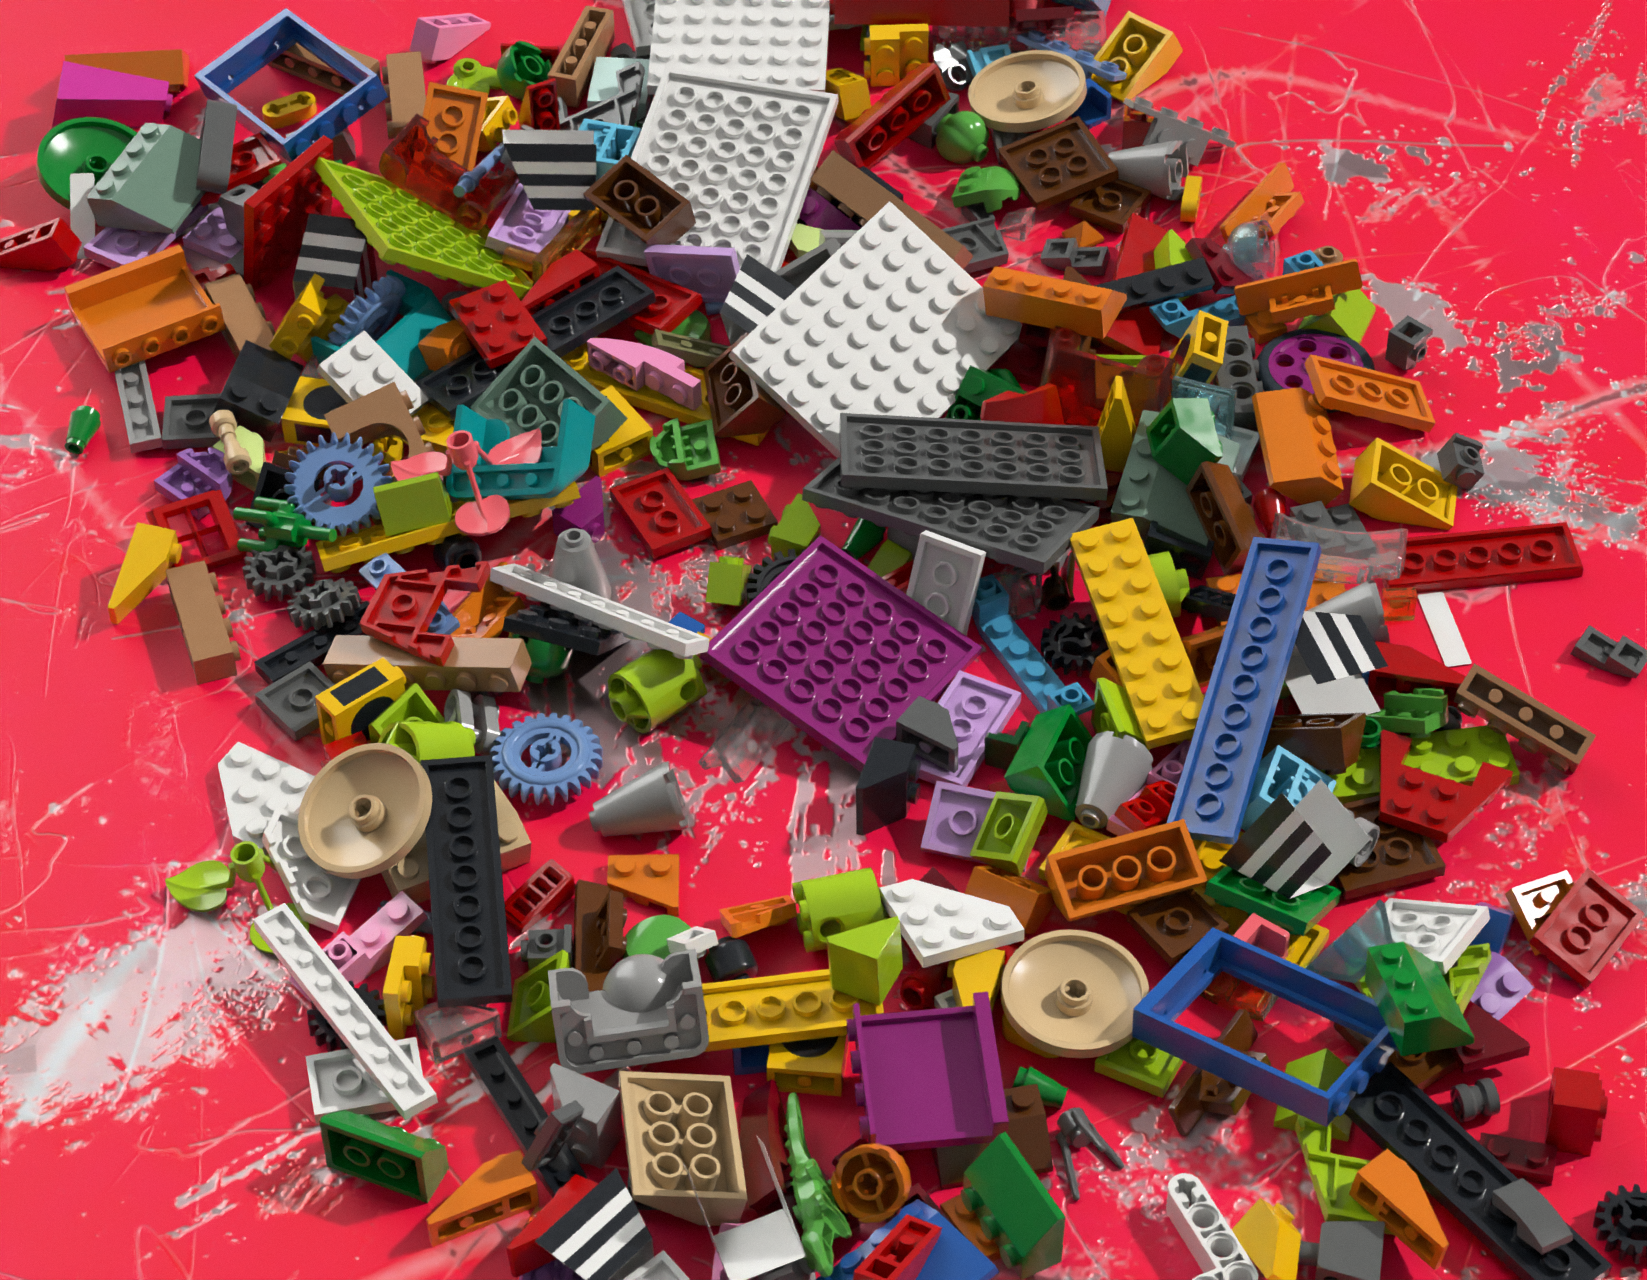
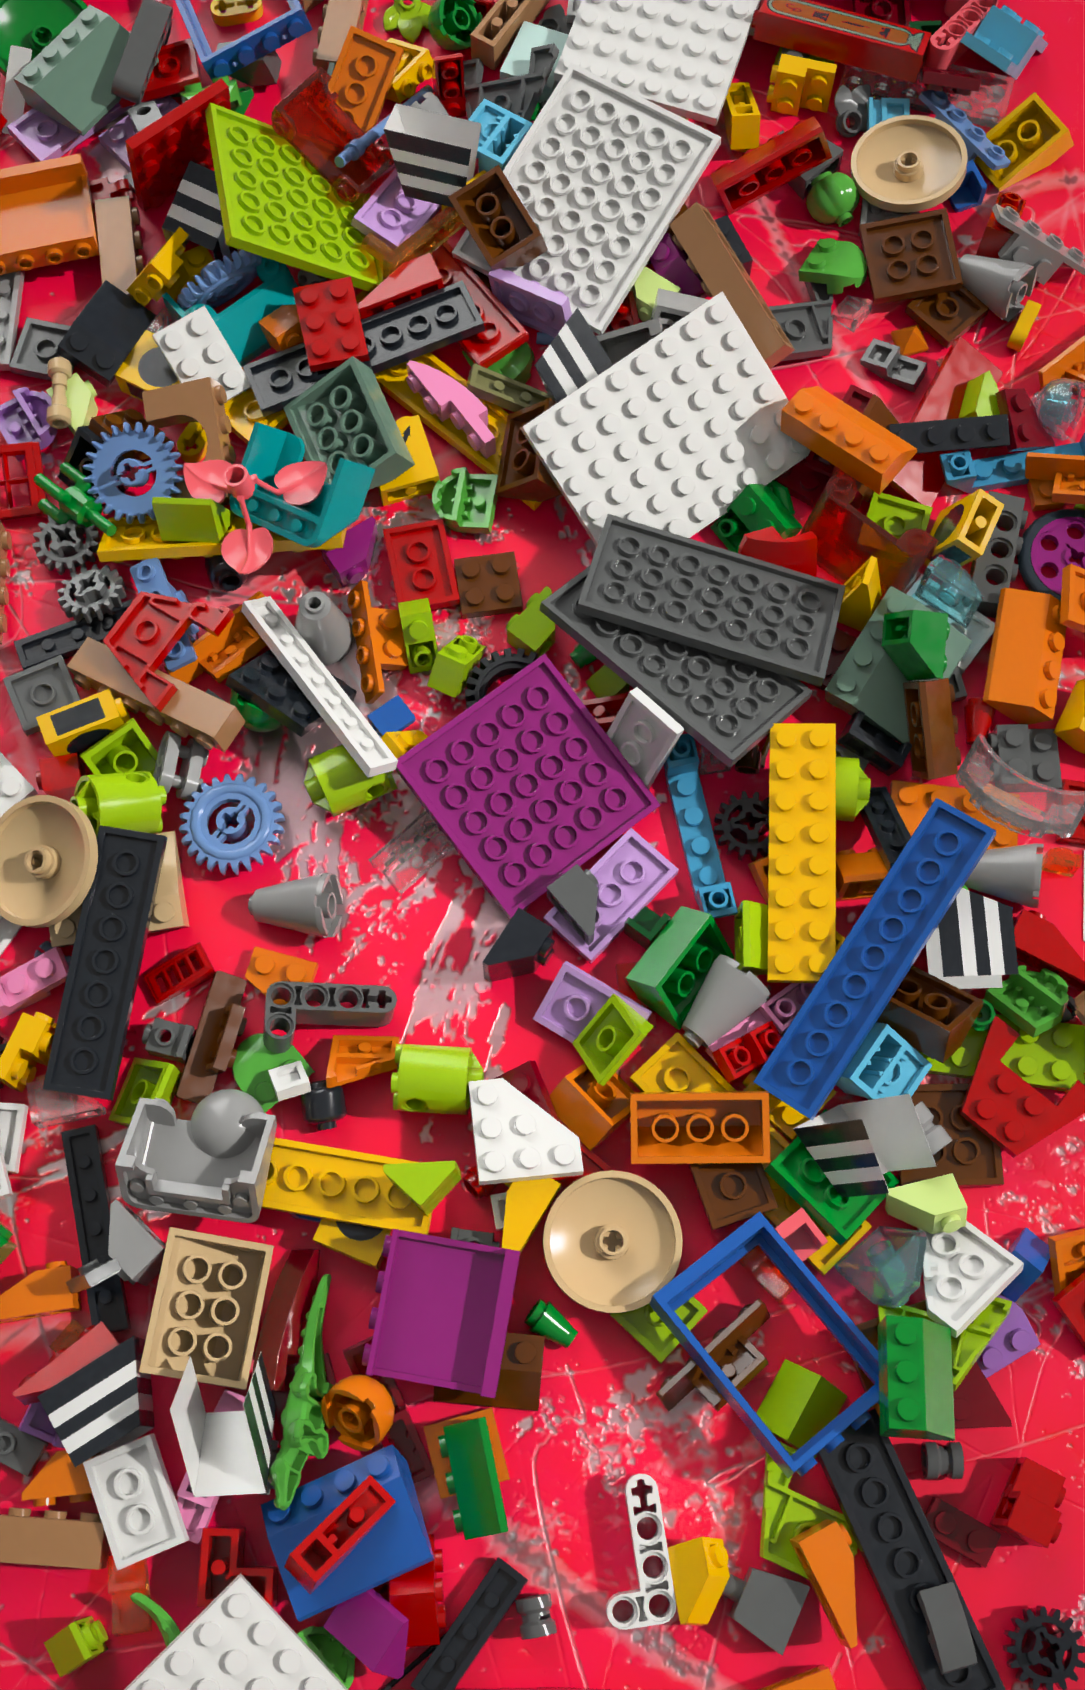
camera: 15 degrees right, 25 degrees up
dark grey plant [1055,1108,1124,1201] -> none
none -> dark grey beam [263,981,397,1053]
none -> orange bracket [347,580,408,704]
none -> lime slope [398,598,438,674]
none -> yellowish green slope [885,1173,968,1234]

